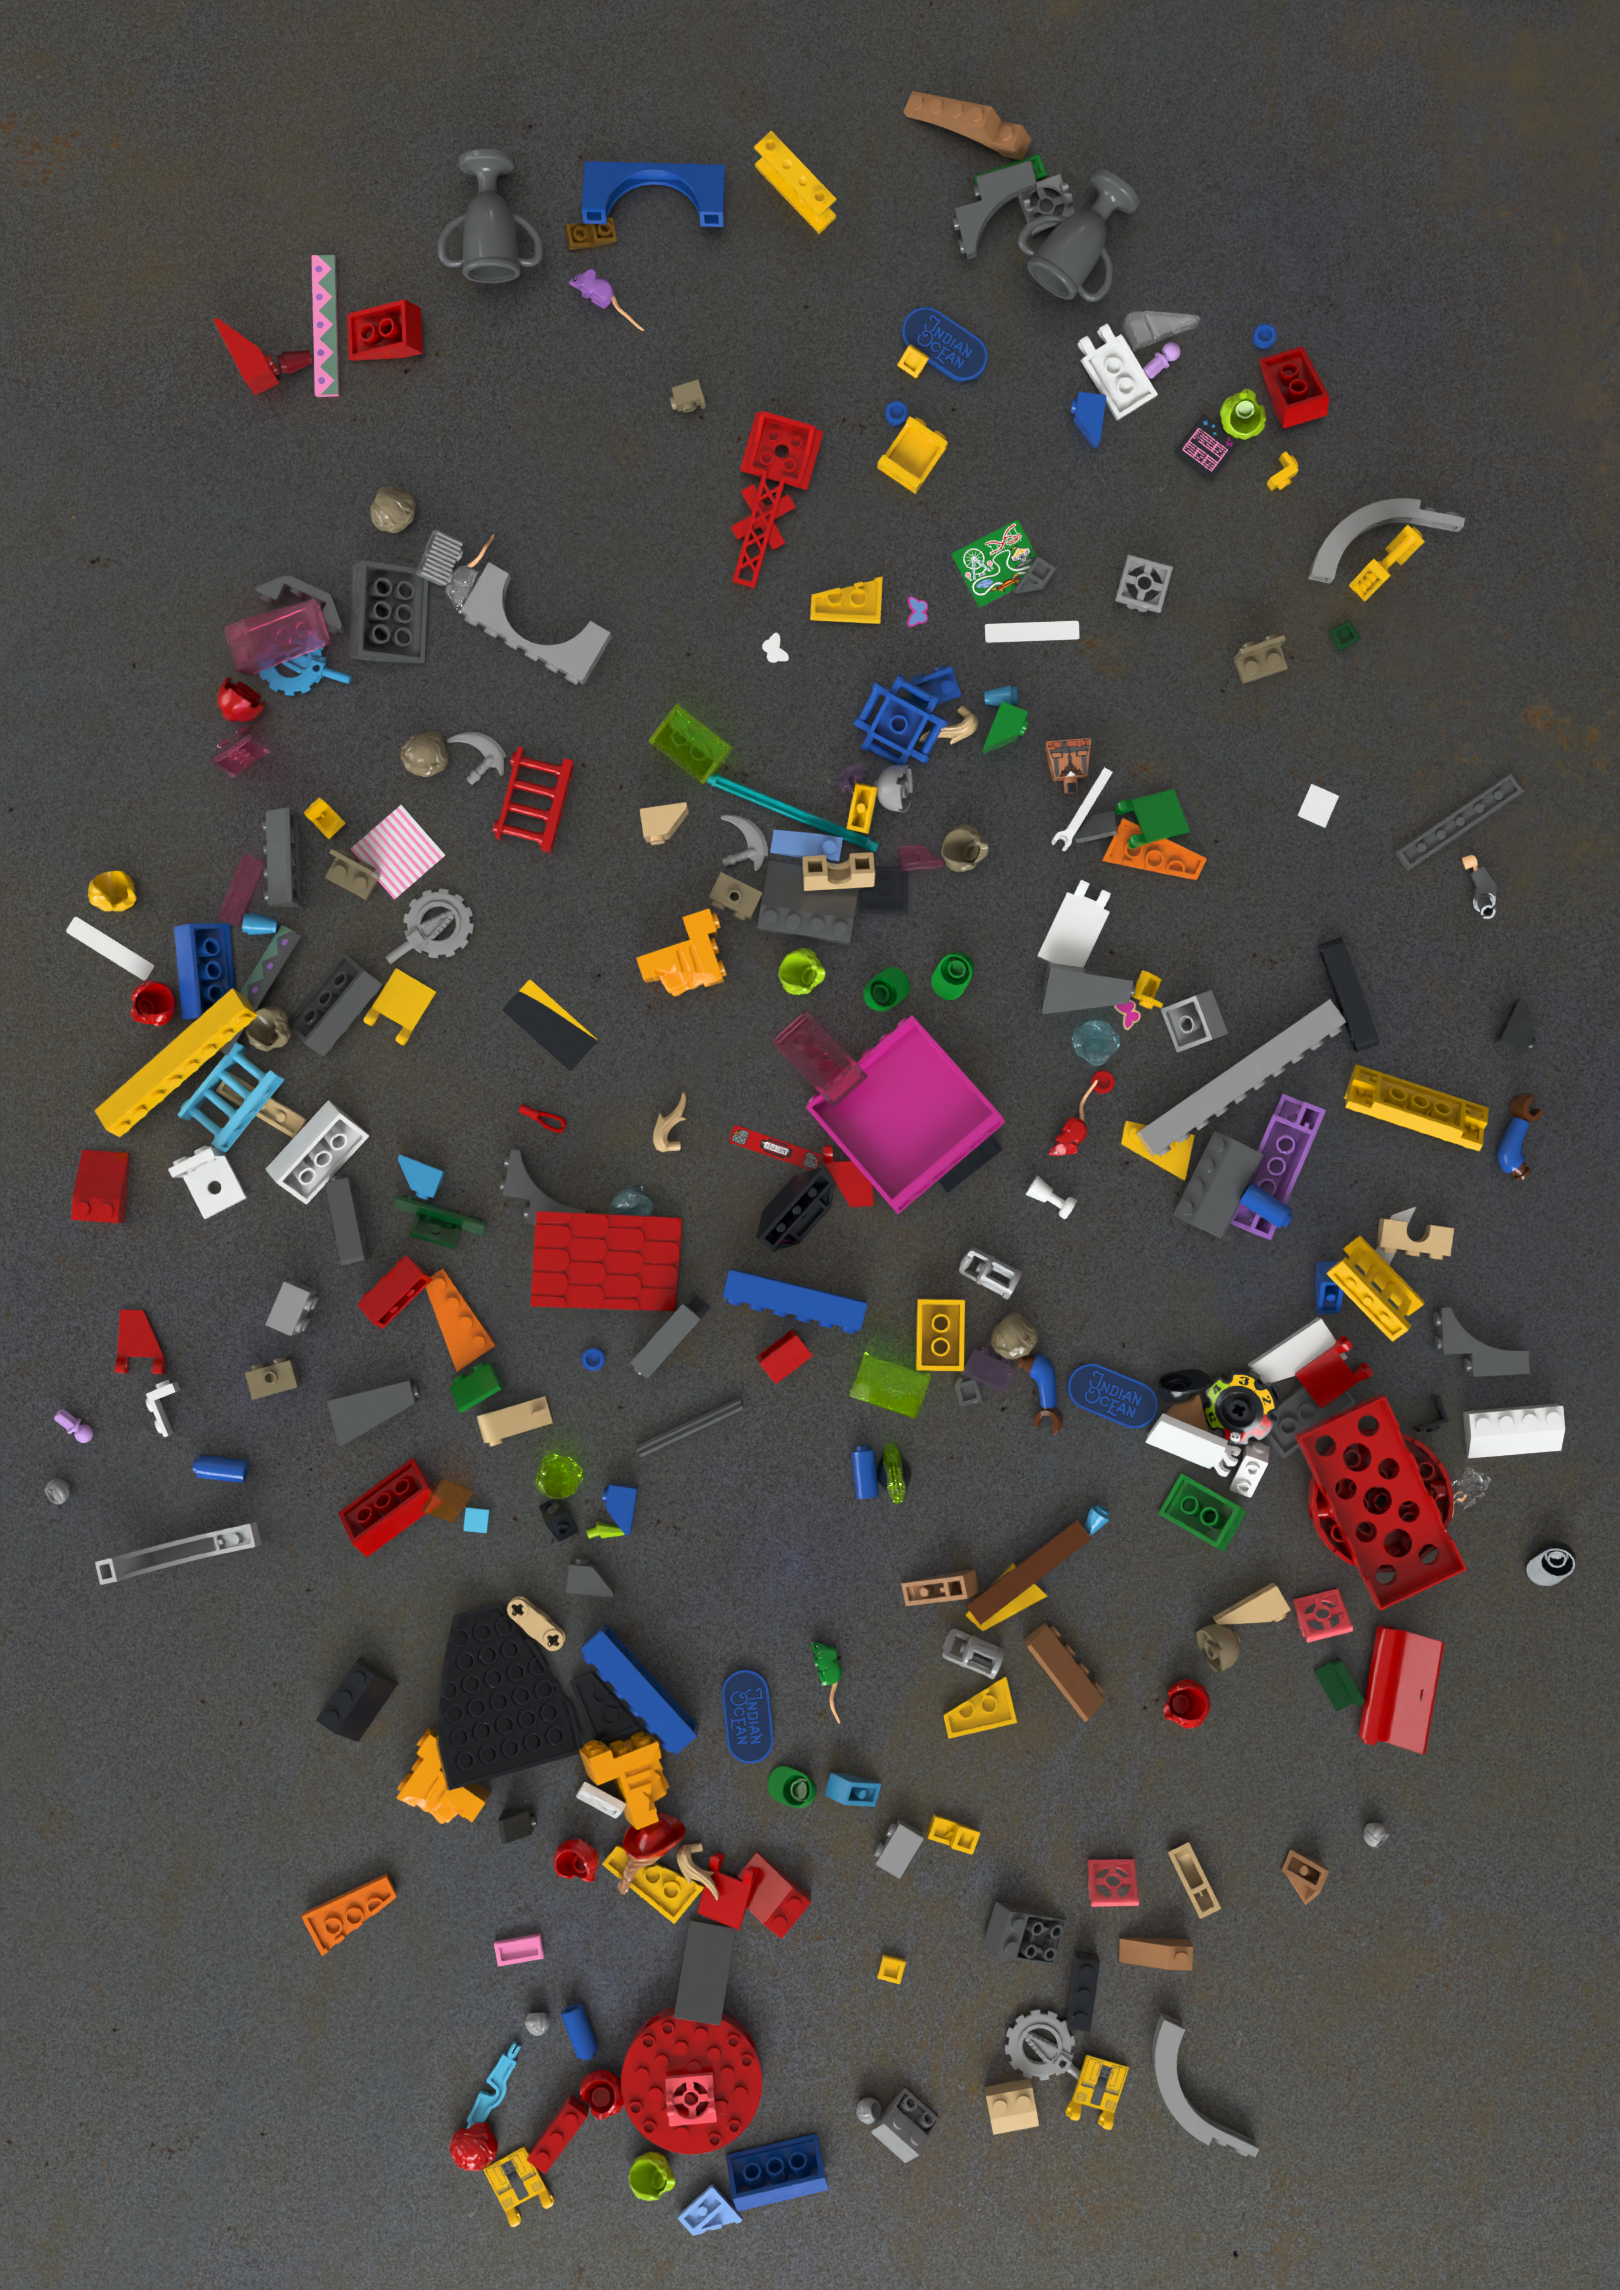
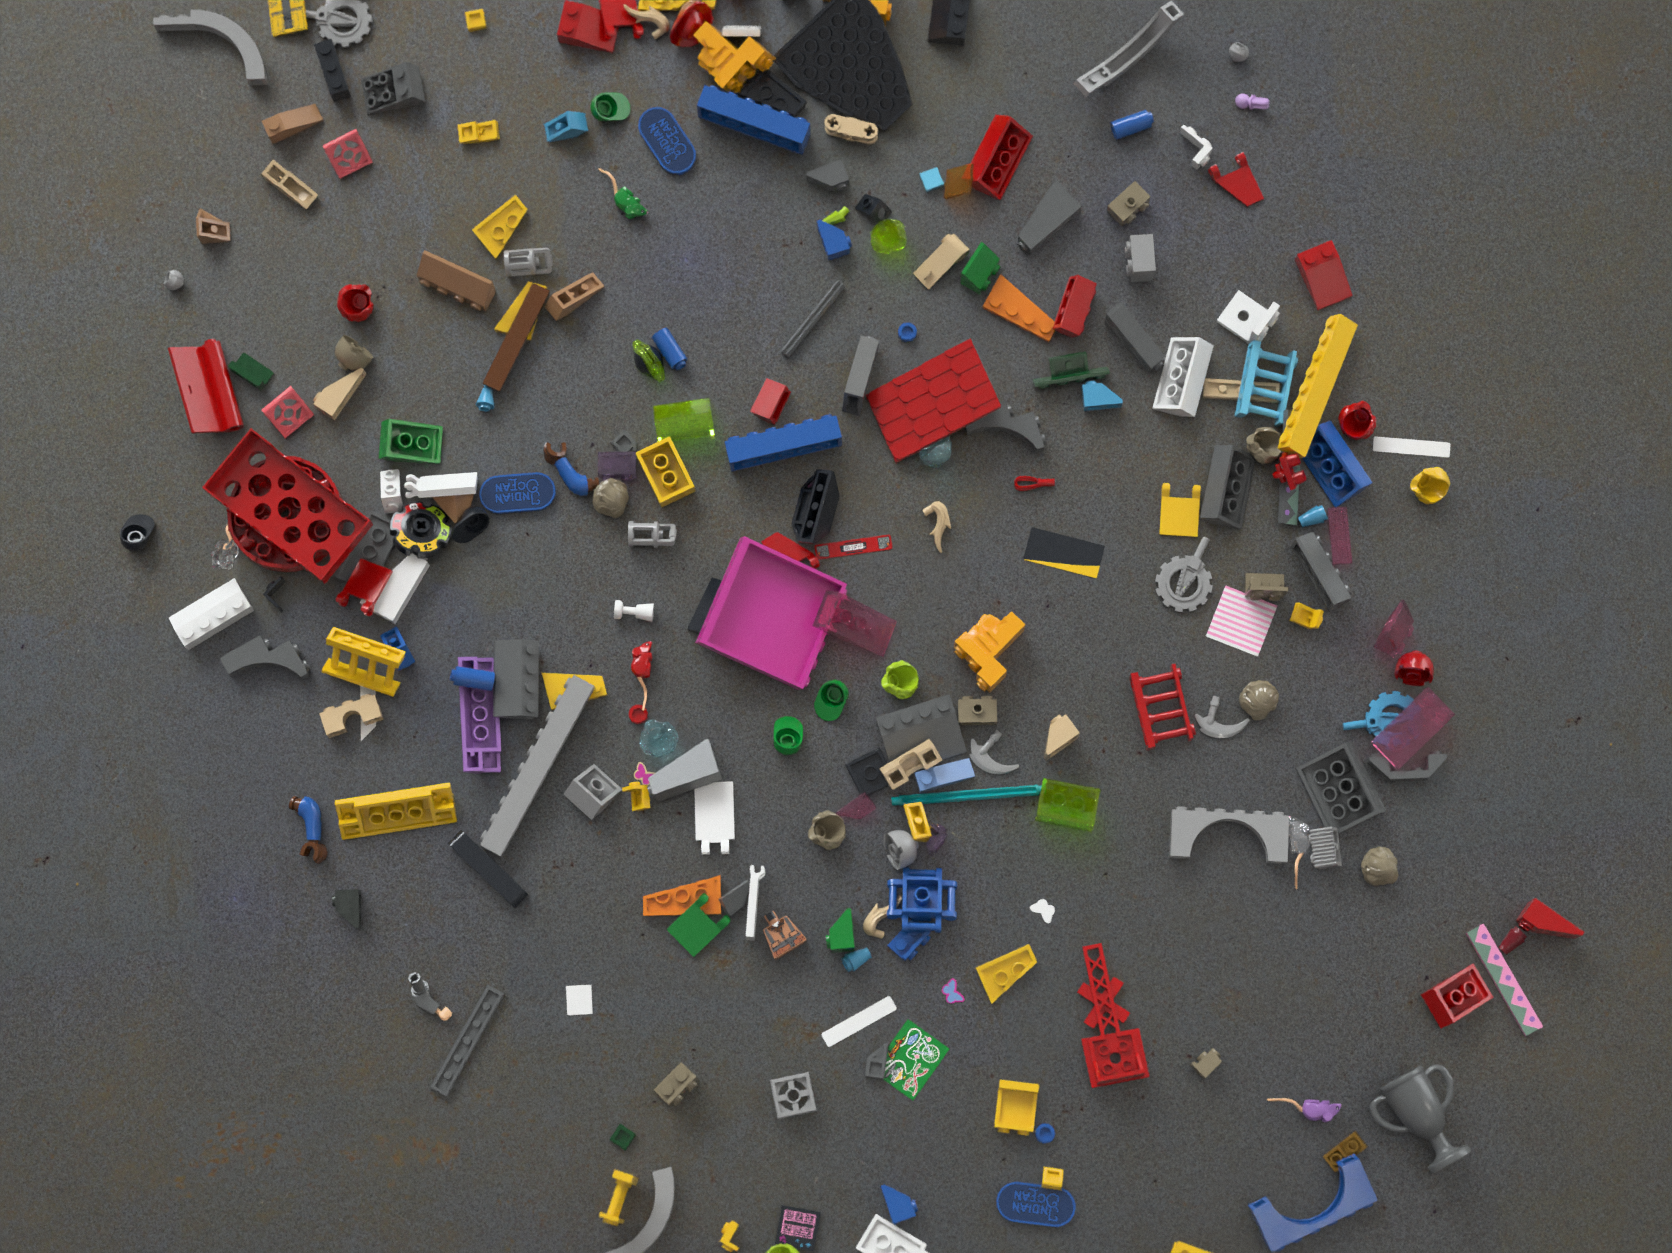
camera: 150 degrees right, 10 degrees down
light grey brick [874,1819,924,1879] -> none
none -> red hips [1272,452,1307,490]

